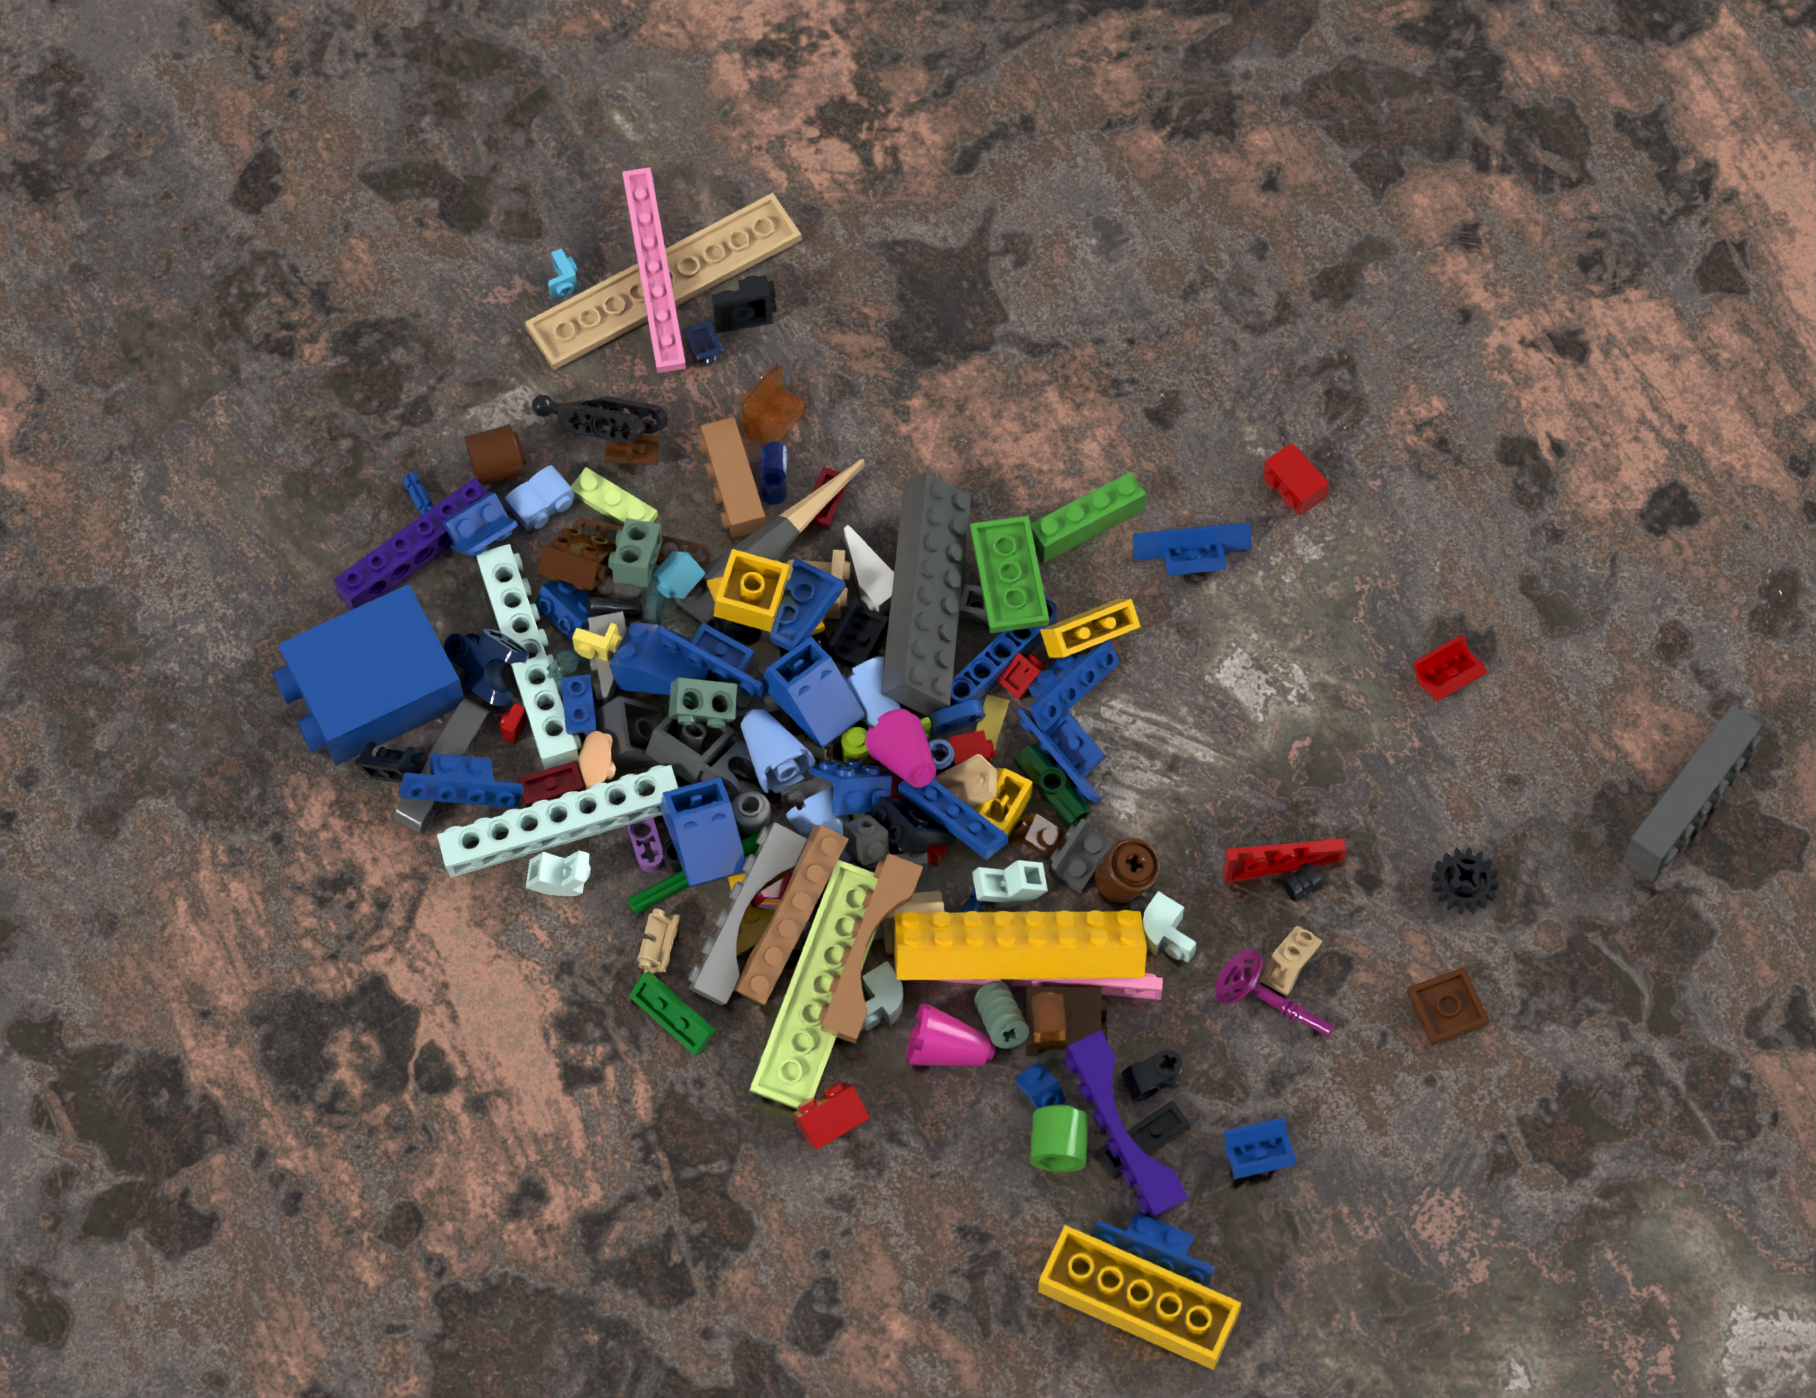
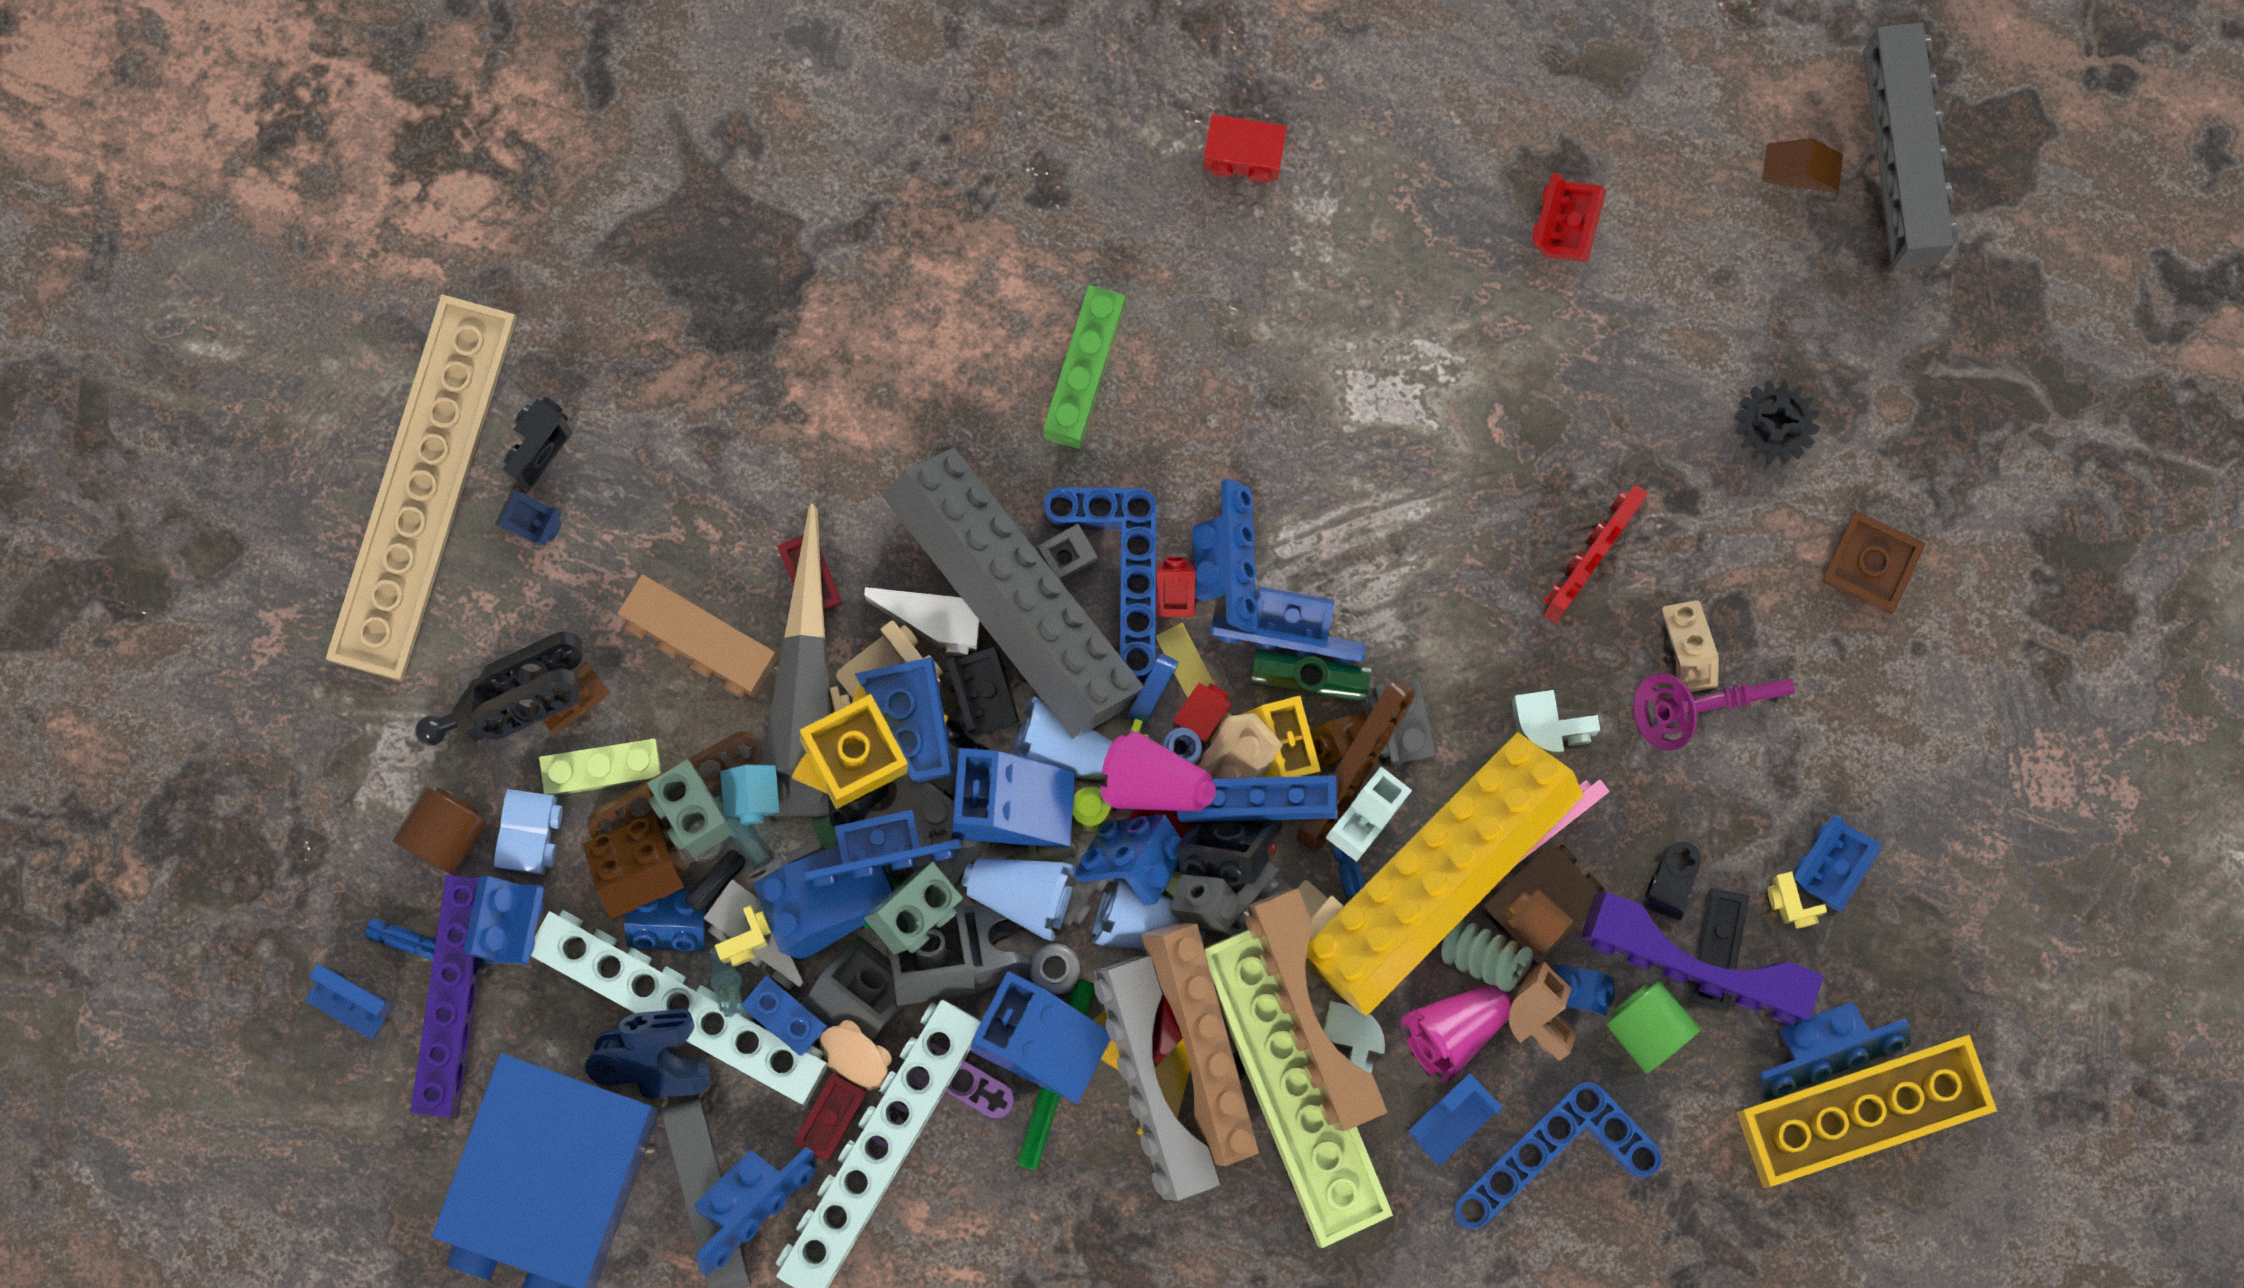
camera: 45 degrees left, 15 degrees up
black hinge [354,741,428,783] -> none
red plate [500,703,528,745] -> none
light aqua brick [526,851,591,896] -> none
medium azure bracket [548,248,578,300] -> none
bright pink plate [623,167,686,373] -> none
green plate [629,971,716,1056] -> none
tan hinge [637,909,680,974] -> none
clear orange bracket [741,364,807,450] -> none
clear blue piece [760,442,788,505] -> none
red brick [792,1082,870,1150] -> none
bright green plate [970,515,1049,634] -> none
yellow brick [1040,599,1141,658] -> none
reddish brown piece [1095,838,1160,903] -> none
blue bracket [1133,522,1251,575] -> none
black wheel [1281,862,1323,903] -> none
none -> blue bracket [306,964,394,1039]
none -> reddish brown beam [1296,679,1415,852]
none -> blue panel [1406,1073,1503,1165]
none -> blue beam [1452,1082,1662,1230]
none -> medium nougat brick [1509,962,1577,1061]
none -> reddish brown slope [1762,138,1843,193]
none -> light yellow bracket [1768,872,1827,929]

